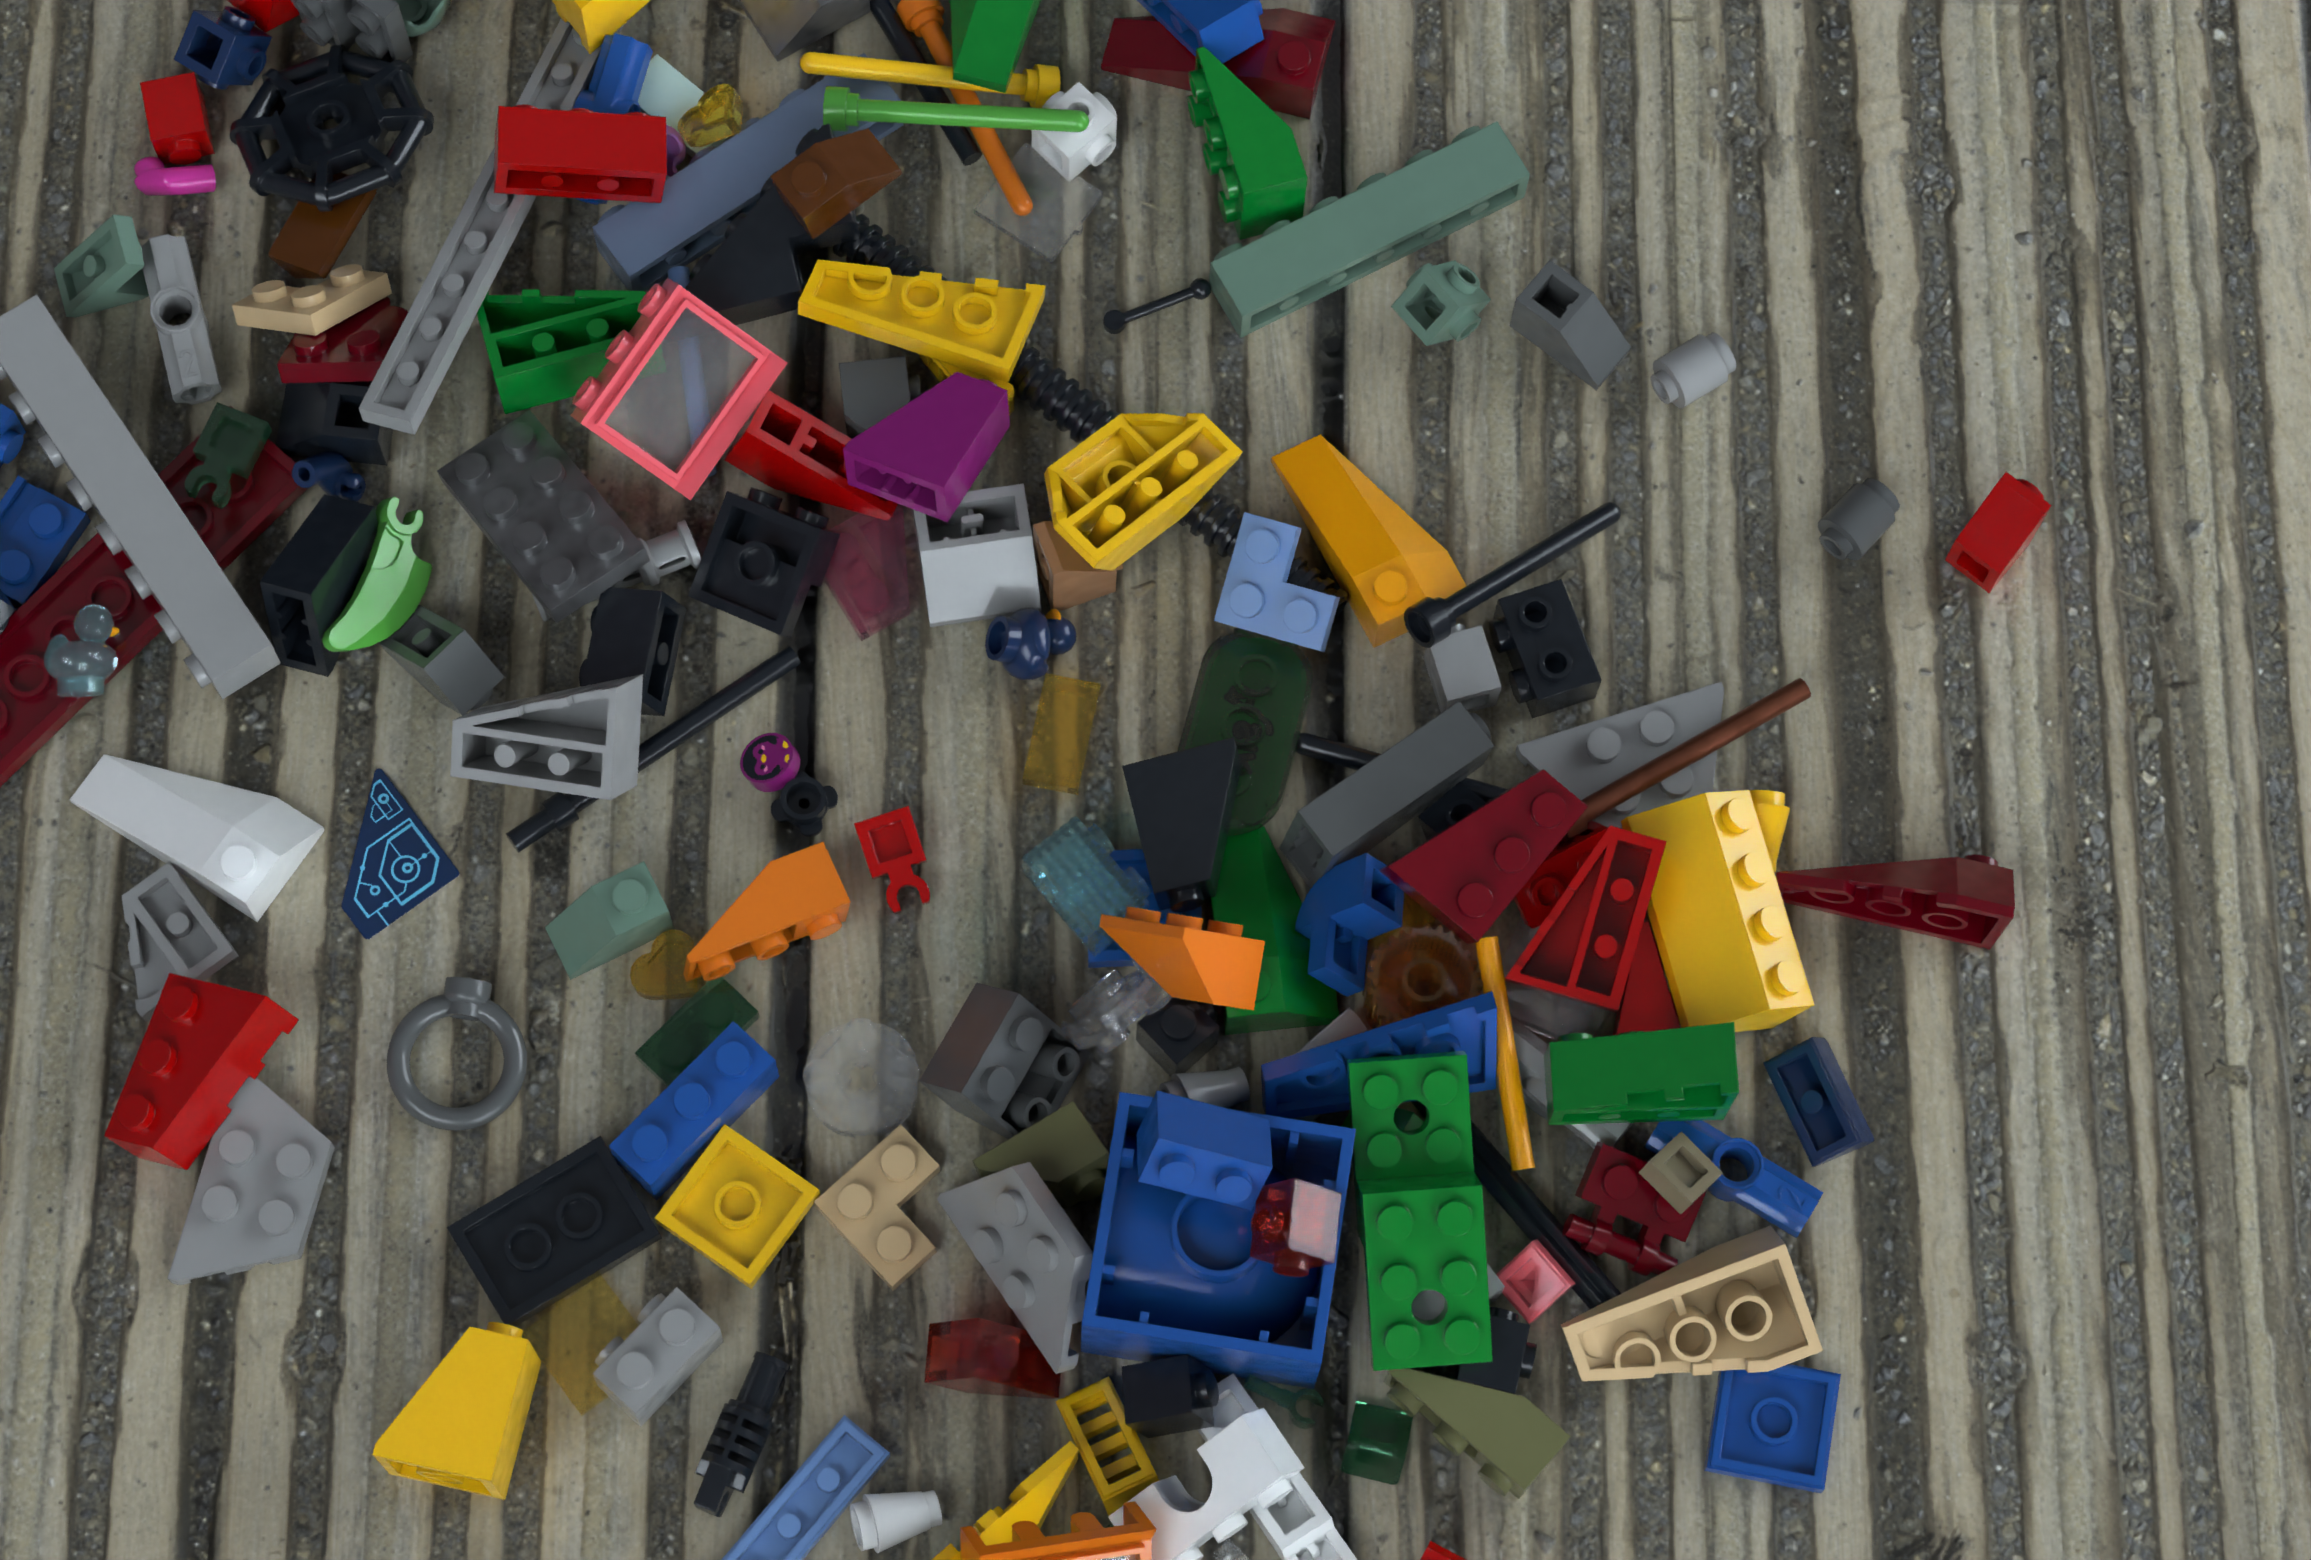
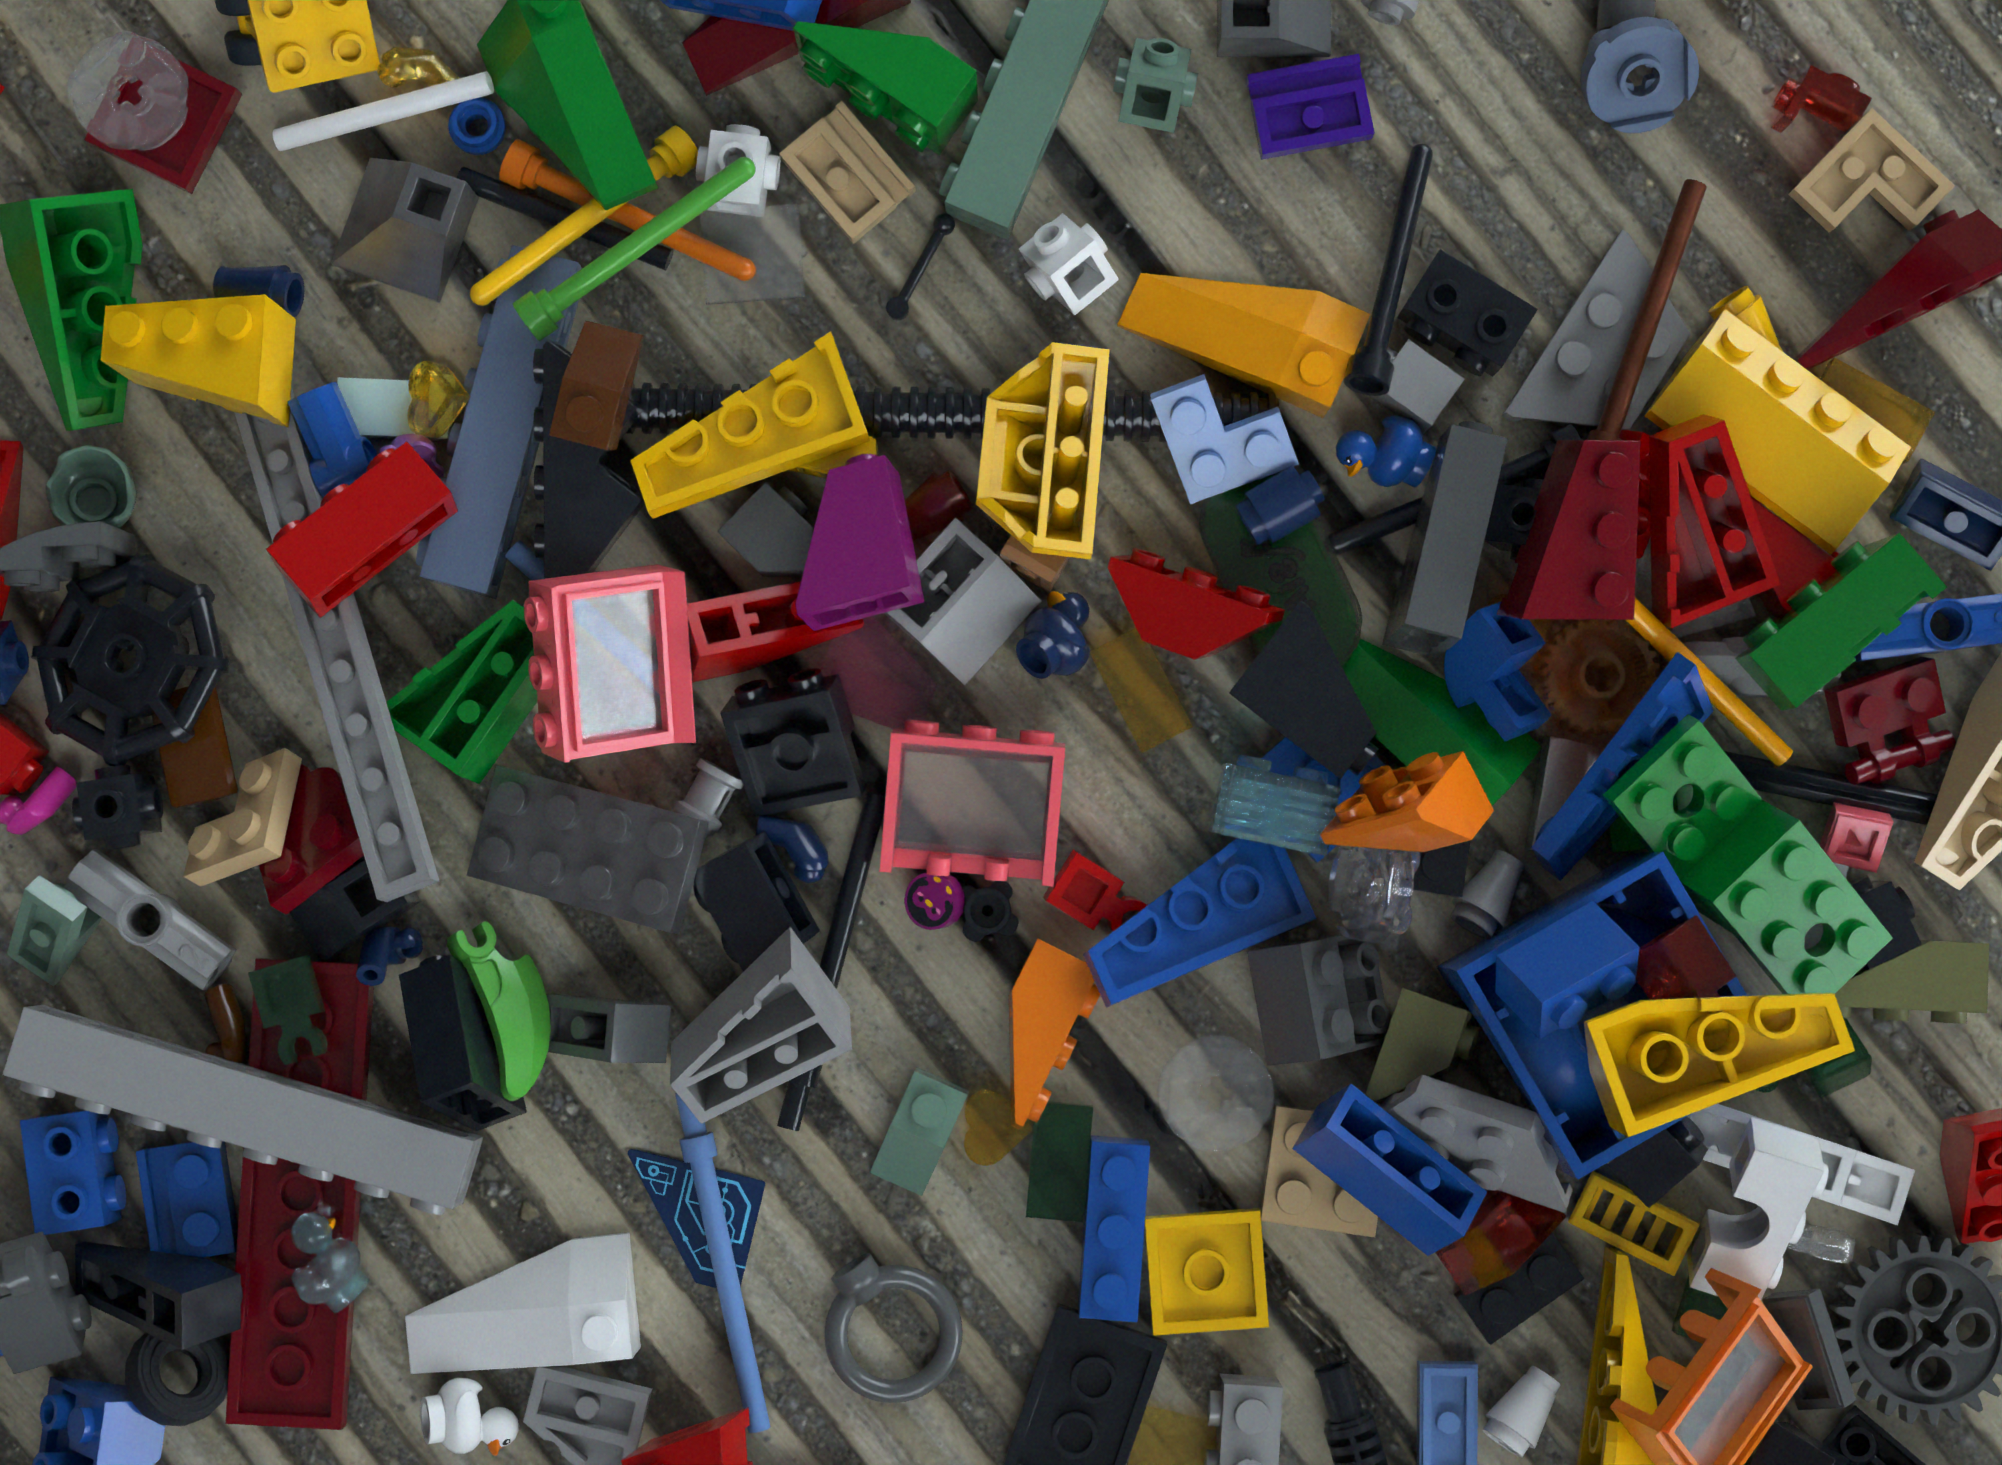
camera: 30 degrees left, 15 degrees up
dark tan plate [1639,1131,1723,1215] -> none
none -> black brick [72,765,163,850]
none -> reddish brown arm [204,984,247,1064]
none -> white animal [420,1378,519,1456]
none -> medium blue bar [675,1093,771,1433]
none -> dark blue arm [755,815,829,883]
none -> tan plate [779,101,916,244]
none -> clear window [879,720,1065,887]
none -> clear red cone [905,470,973,541]
none -> white brick [1019,213,1119,315]
none -> blue wing [1083,813,1317,1008]
none -> red slope [1107,548,1285,660]
none -> dark blue brick [1235,466,1325,545]
none -> dark purple plate [1246,54,1375,160]
none -> blue brick [1292,1083,1487,1256]
none -> blue animal [1336,415,1436,488]
none -> black plate [1453,1229,1584,1345]
none -> sand blue plate [1580,17,1699,133]
none -> yellow wedge [1584,993,1855,1137]
none -> clear red bracket [1771,65,1872,133]
none -> tan plate [1788,108,1955,233]
none -> clear yellow tile [1820,358,1935,464]

